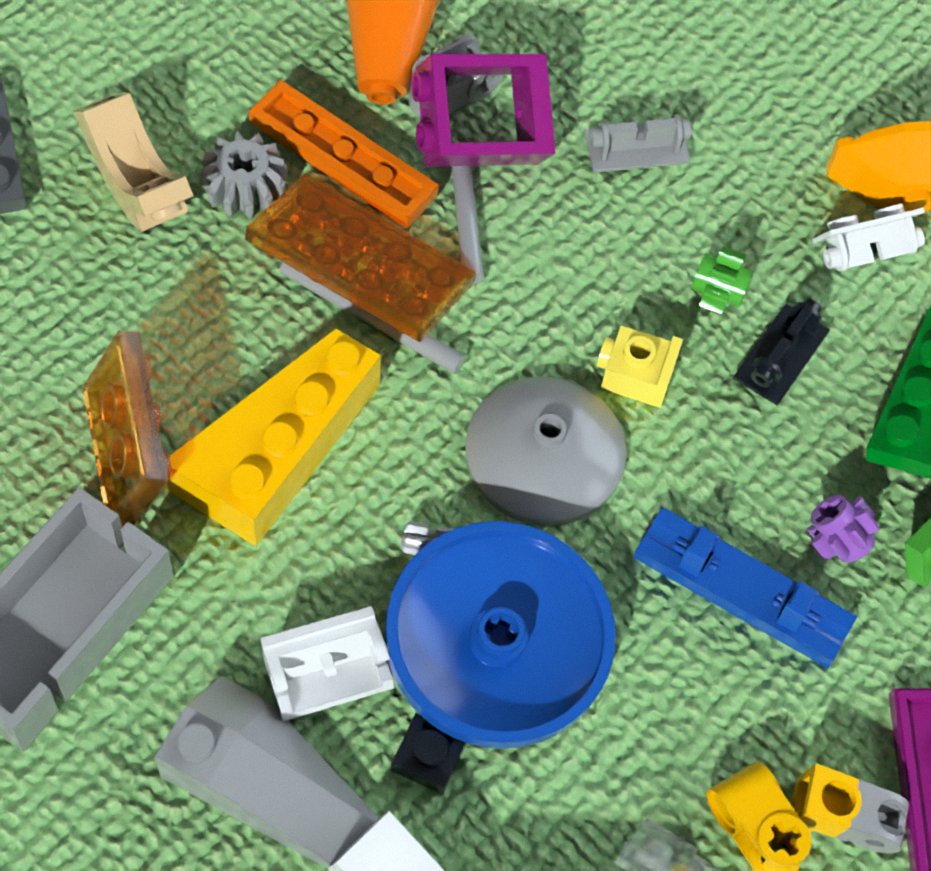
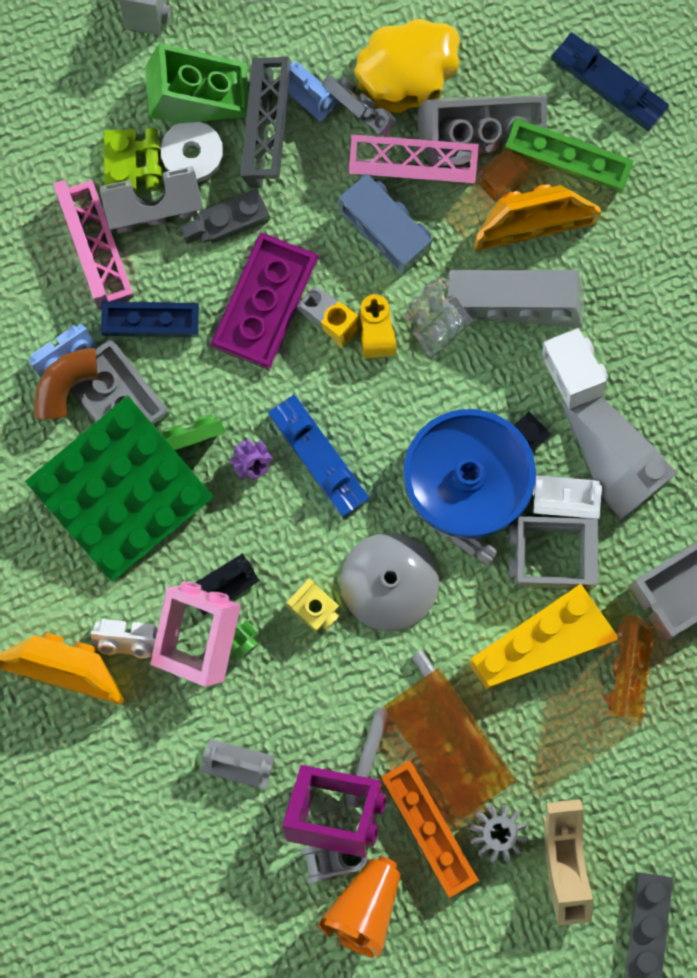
camera: 155 degrees left, 15 degrees up
none -> bright pink window [150,581,241,687]
none -> light grey window [508,517,598,590]

